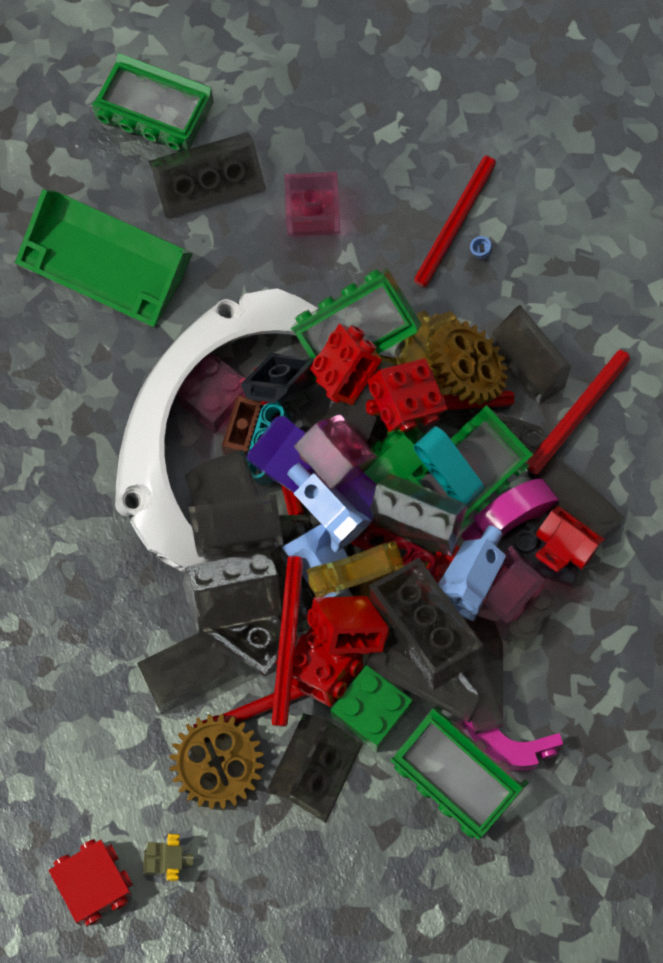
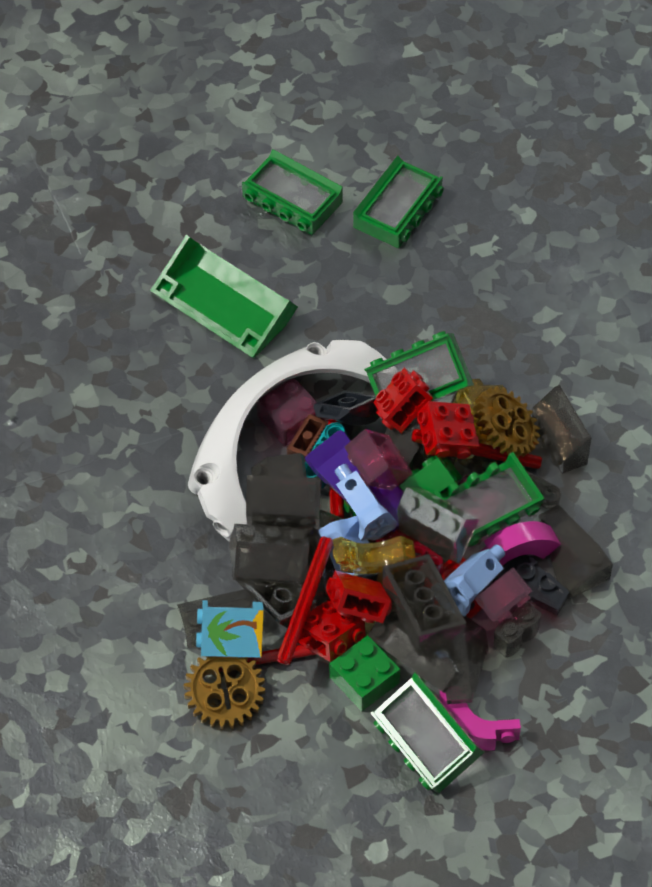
camera: 10 degrees right, 15 degrees down
red brick [48,839,134,927] -> none
olive piece [143,834,193,882] -> none
clear smoke slope [148,132,266,218] -> none
clear smoke slope [266,713,363,823] -> none
clear pink brick [284,172,340,236] -> none
teal beam [413,427,485,509] -> none
red axle [414,155,496,288] -> none
medium blue hinge [470,236,492,259] -> none
red axle [527,349,630,475] -> none
red piece [535,506,605,572] -> none
none -> medium azure panel [196,600,263,658]
none -> green window [353,155,444,249]

